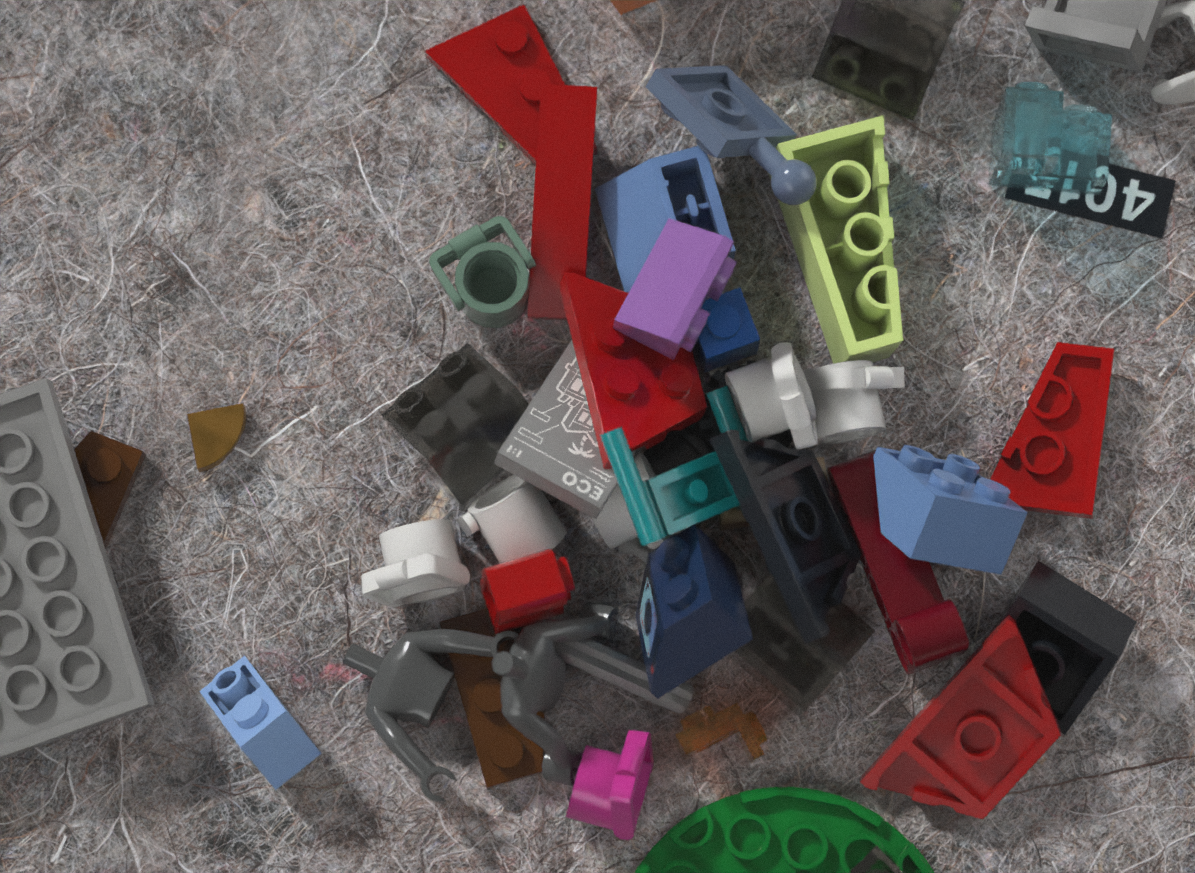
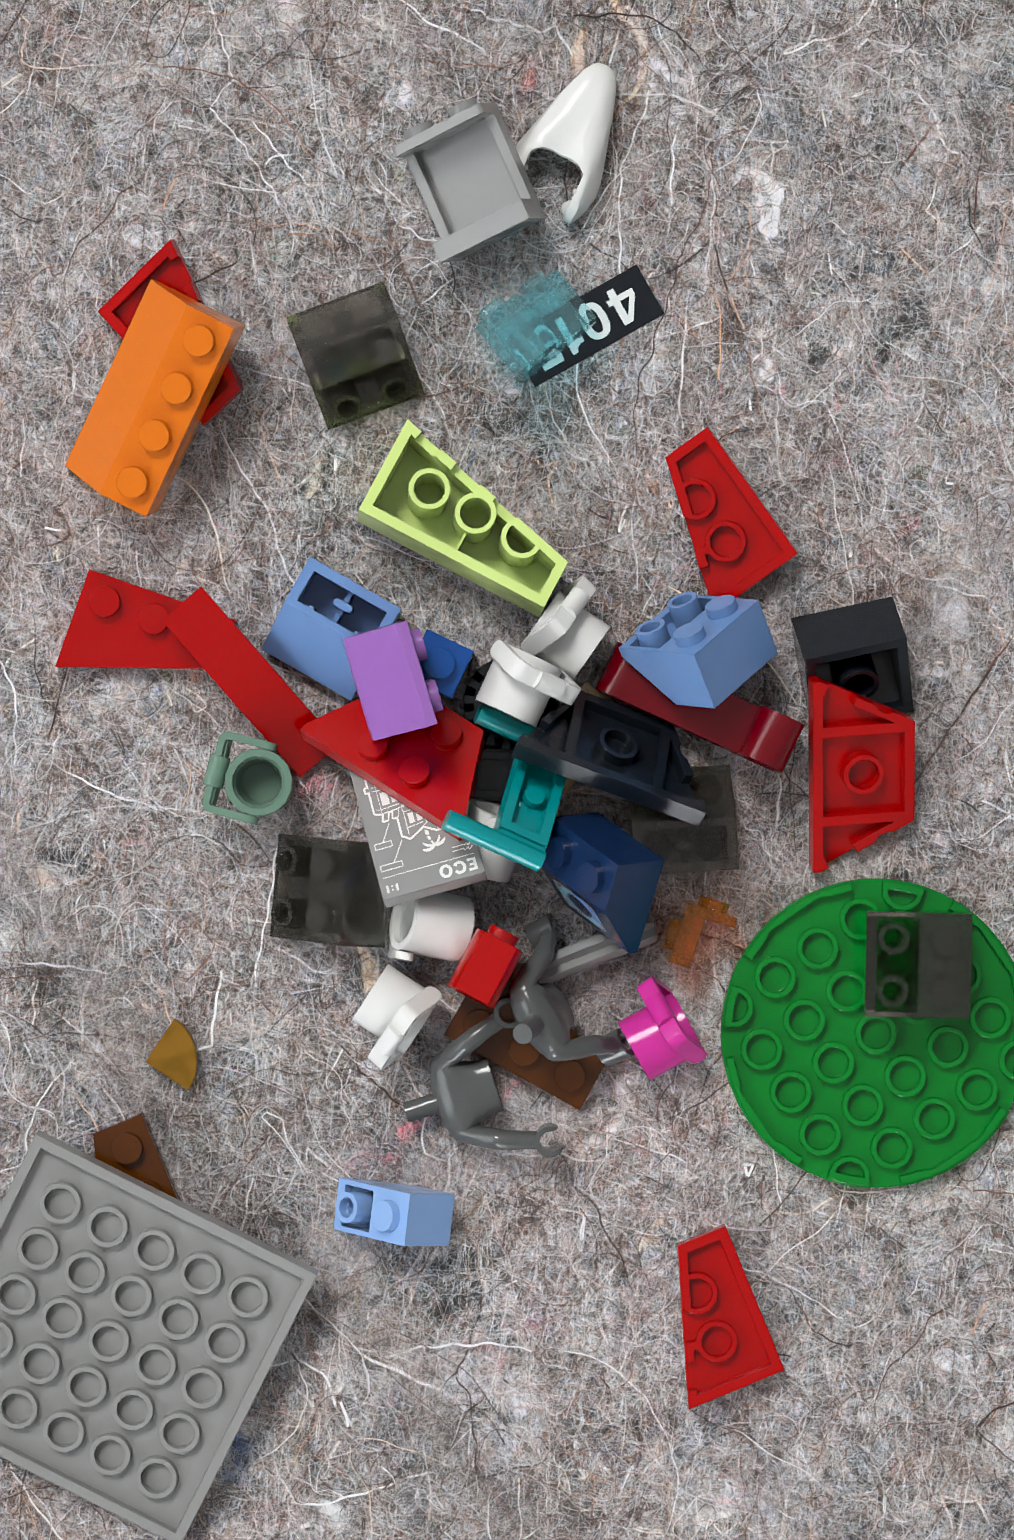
camera: 45 degrees left, 10 degrees up
sand blue plate [646,65,817,205] -> none

